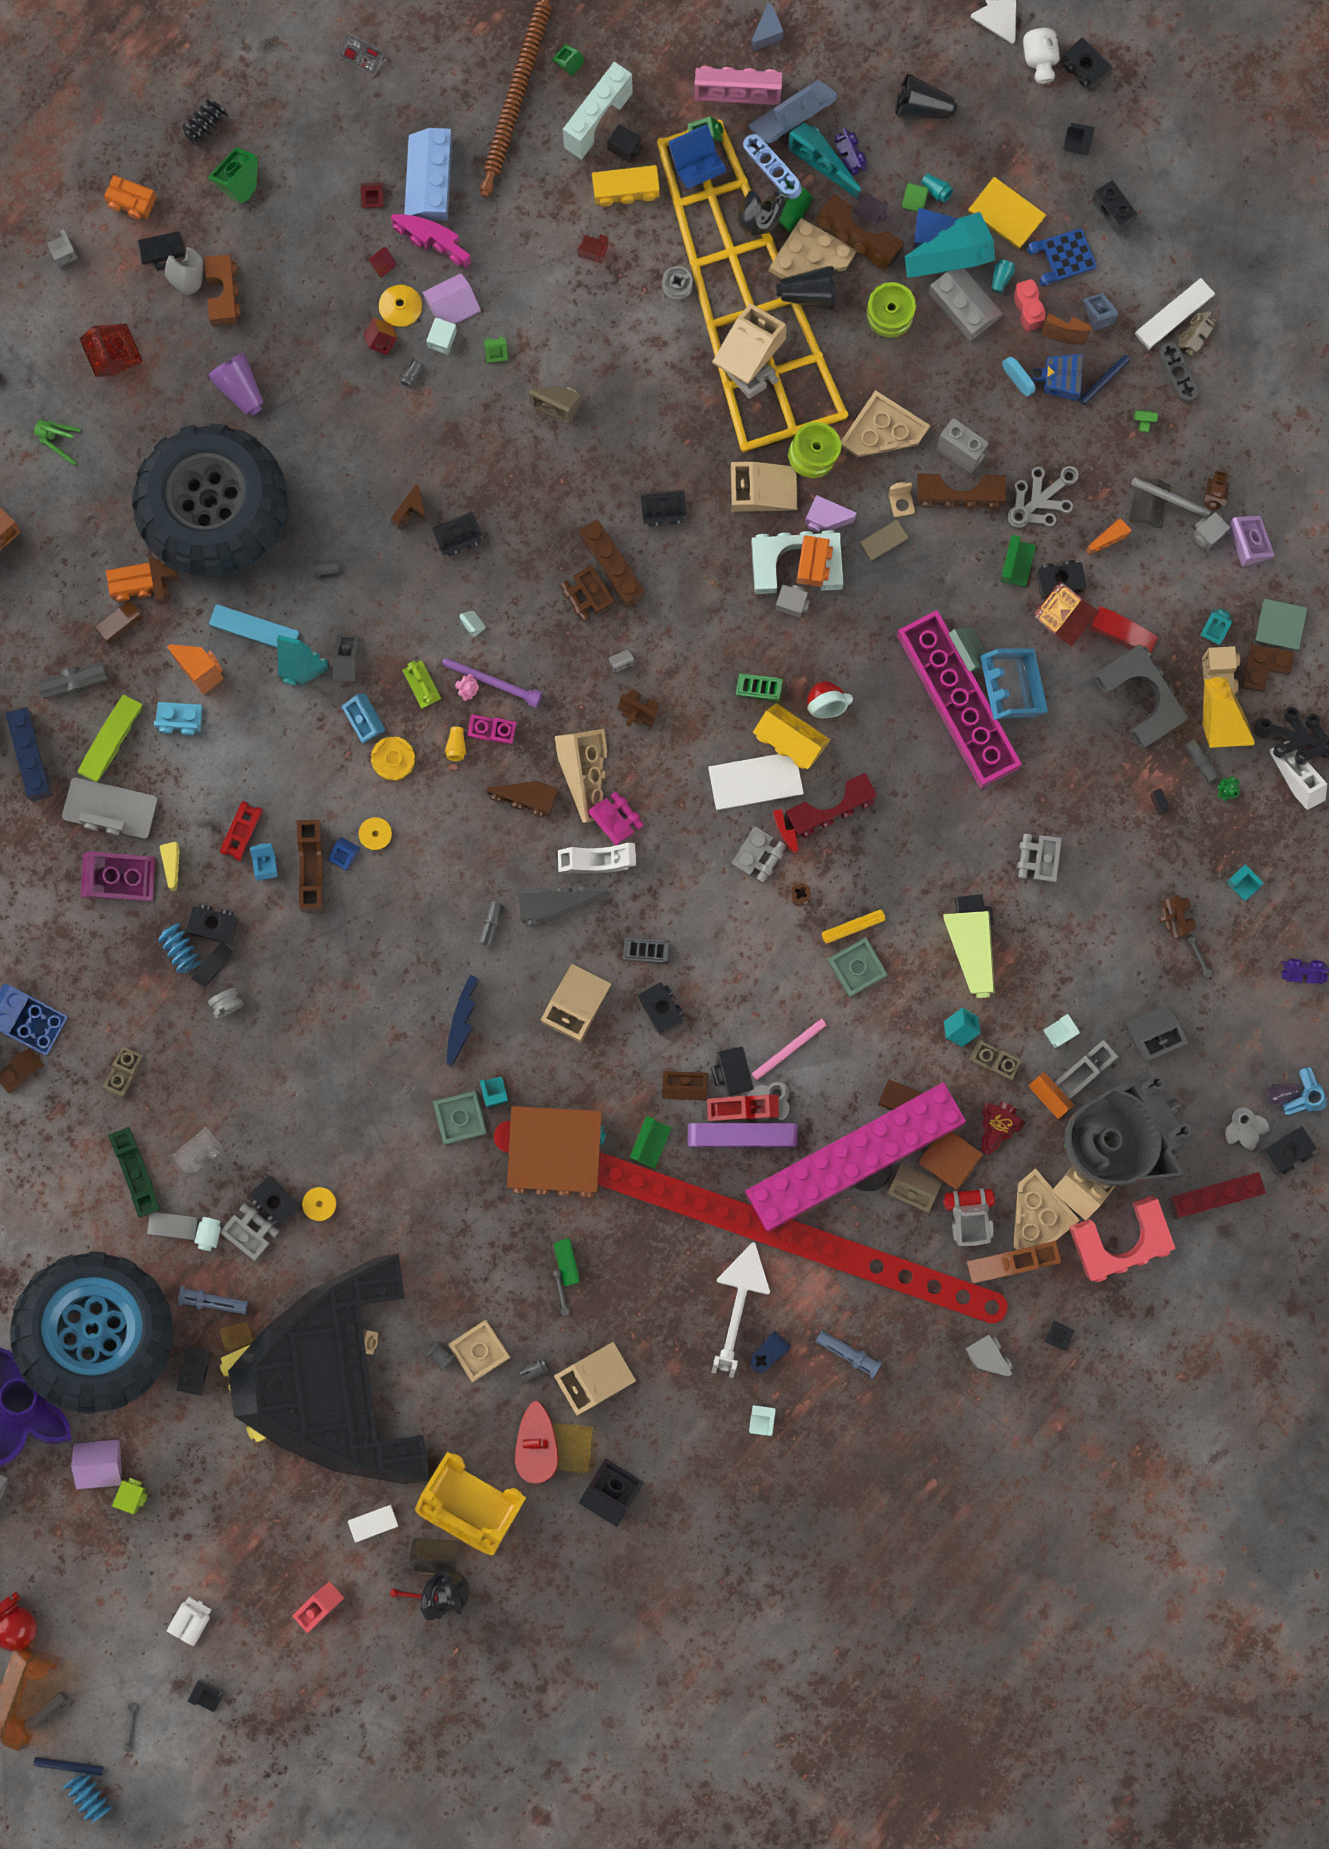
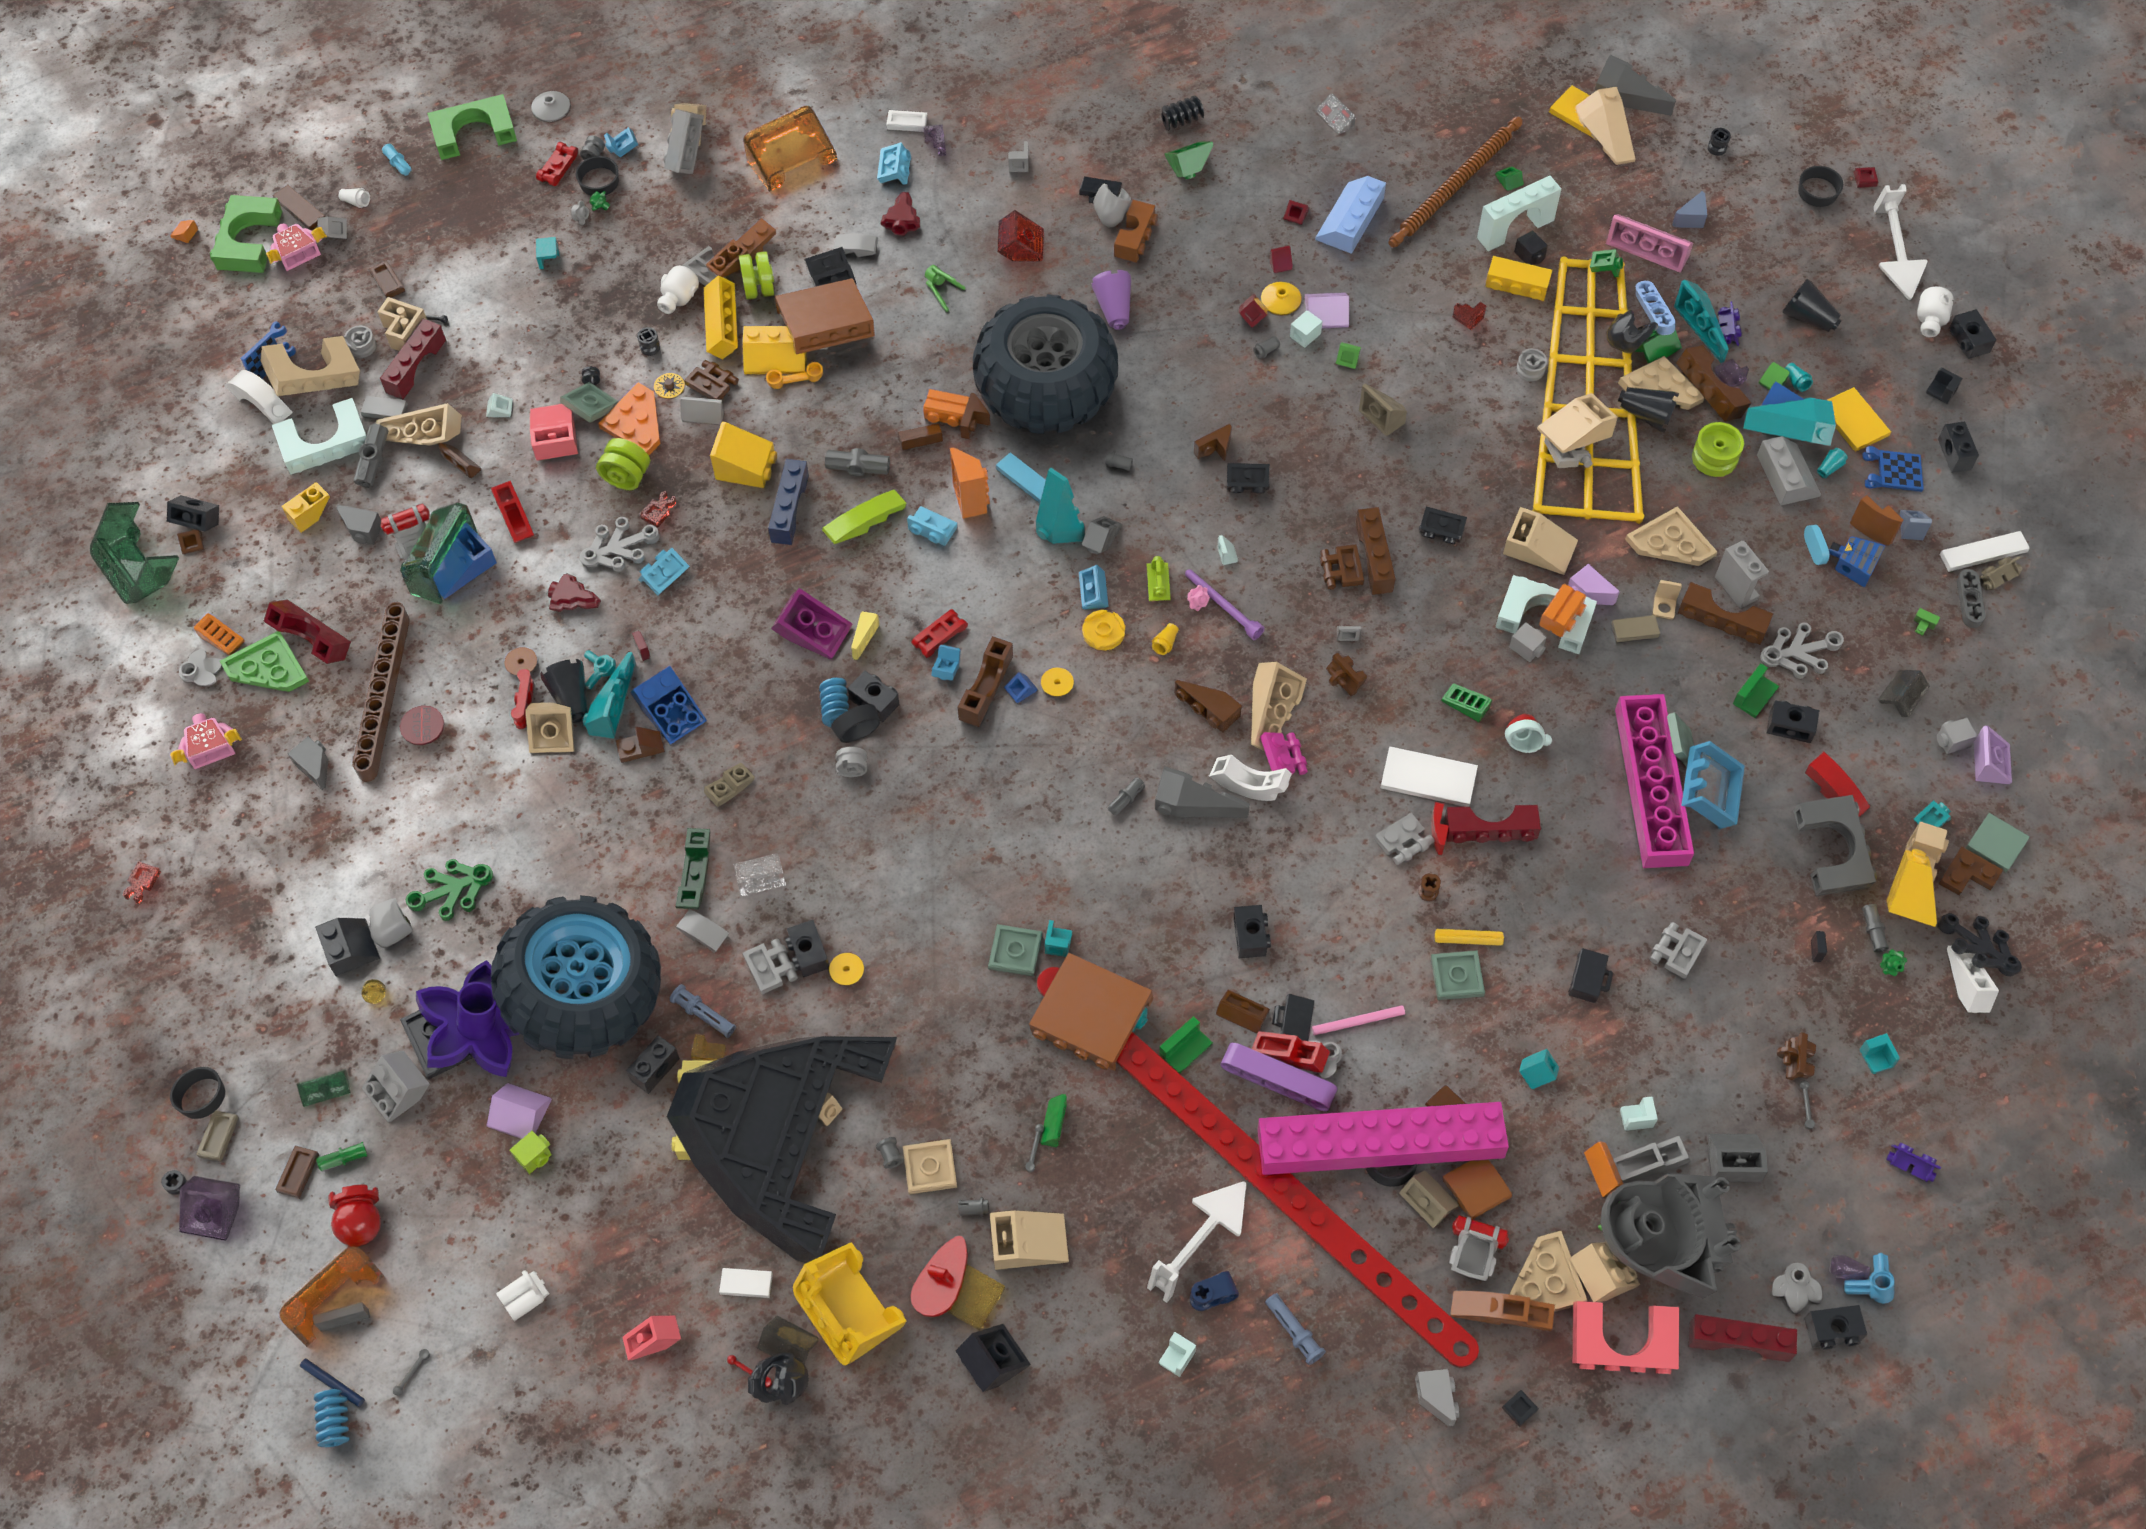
camera: 25 degrees right, 20 degrees down
light grey bracket [62,778,158,839] -> none
orange brick [104,175,156,220] -> none
black panel [187,1679,225,1712] -> none
light aqua brick [194,1217,221,1251] -> none
dark pink slope [391,214,471,268] -> none
dark blue slope [446,974,479,1068] -> none
dark pink slope [466,714,516,744] -> none
tan slope [540,964,611,1043] -> none
black slope [623,938,669,965] -> none
blue bracket [668,125,726,189] -> none
sand blue bracket [749,80,838,143] -> none
yellow slope [753,703,831,769] -> none
lime wheel [788,422,842,478] -> none
yellowish green slope [943,911,995,998] -> none
dark tan slope [969,1040,1022,1081] -> none
dark red rock [981,1101,1026,1155] -> none
coral brick [1014,279,1045,332] -> none
clear red slope [1033,581,1099,647] -> none
dark blue bar [1079,354,1130,406] -> none
orange slope [1086,519,1132,555] -> none
light grey bar [1131,477,1210,518] -> none
reddish brown hips [1204,471,1229,510] -> none

